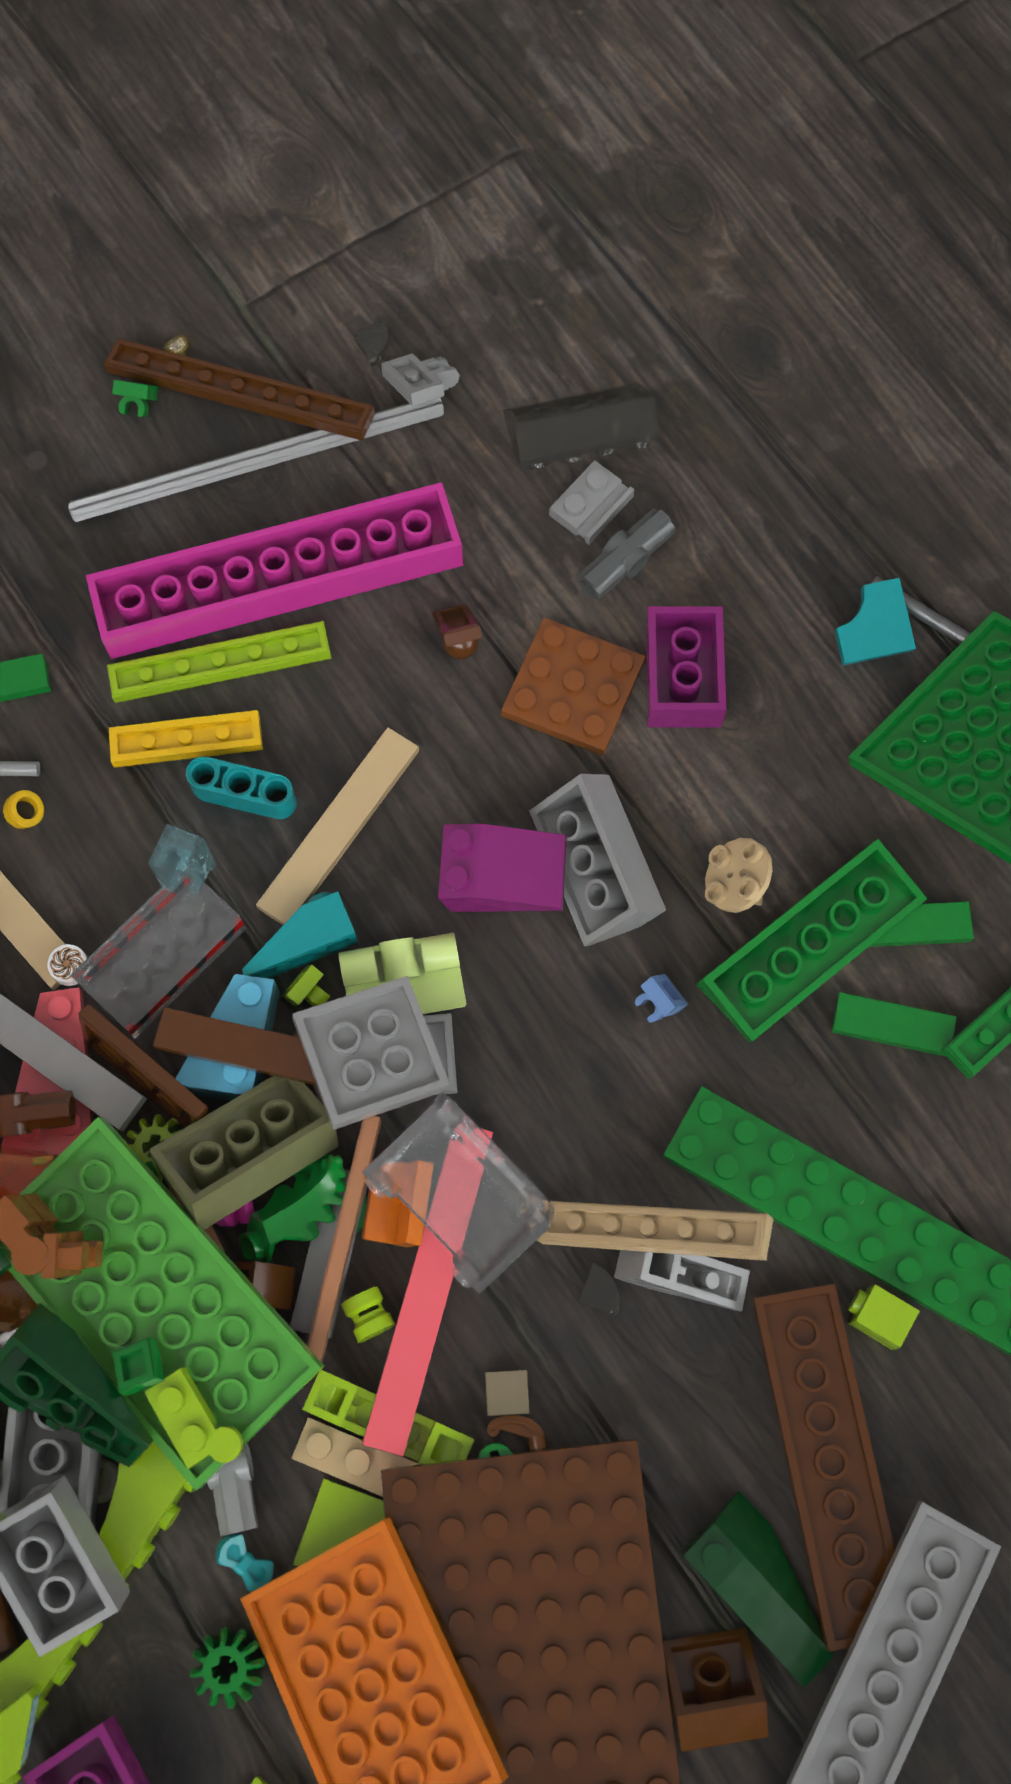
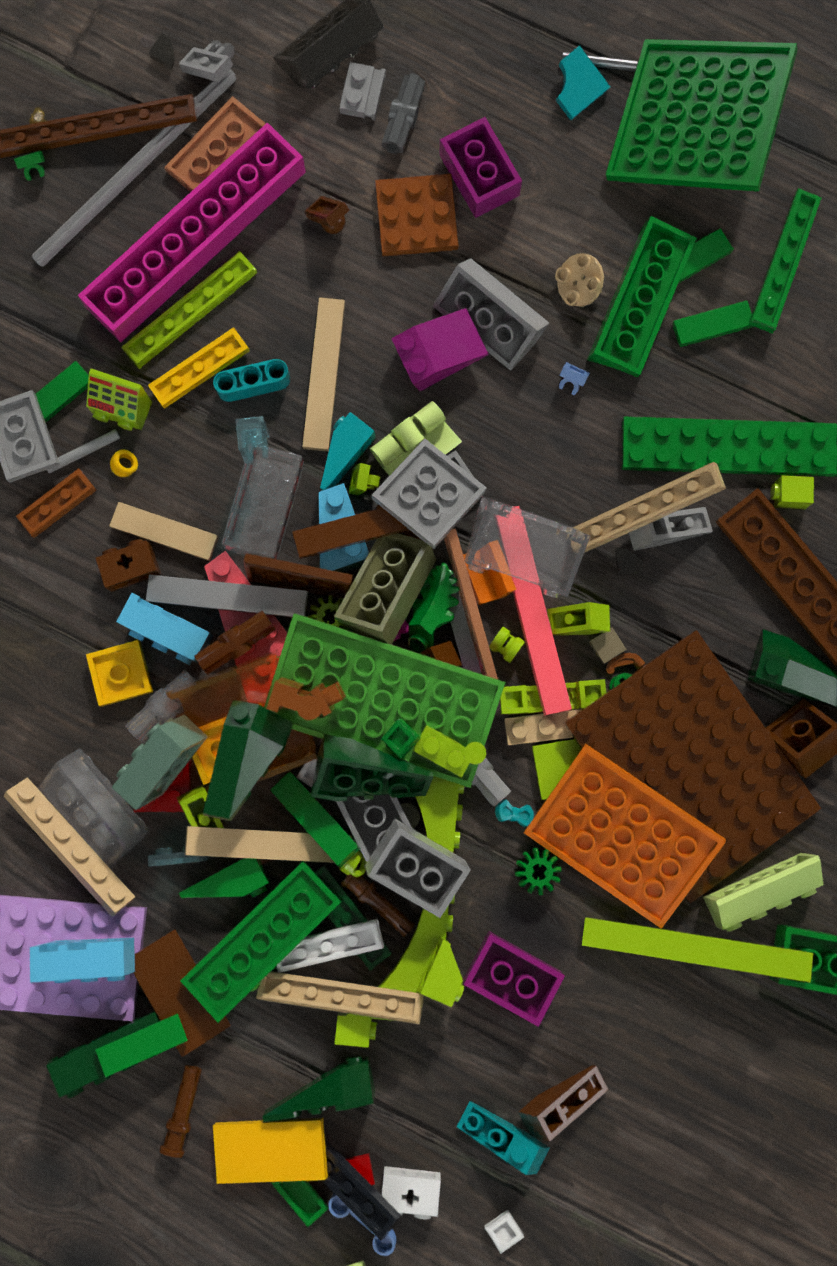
camera: 30 degrees left, 10 degrees up
tile [47,944,90,986] -> none
none -> lime slope [86,369,152,431]
none -> nougat tile [164,96,265,192]
none -> lime slope [547,602,610,635]

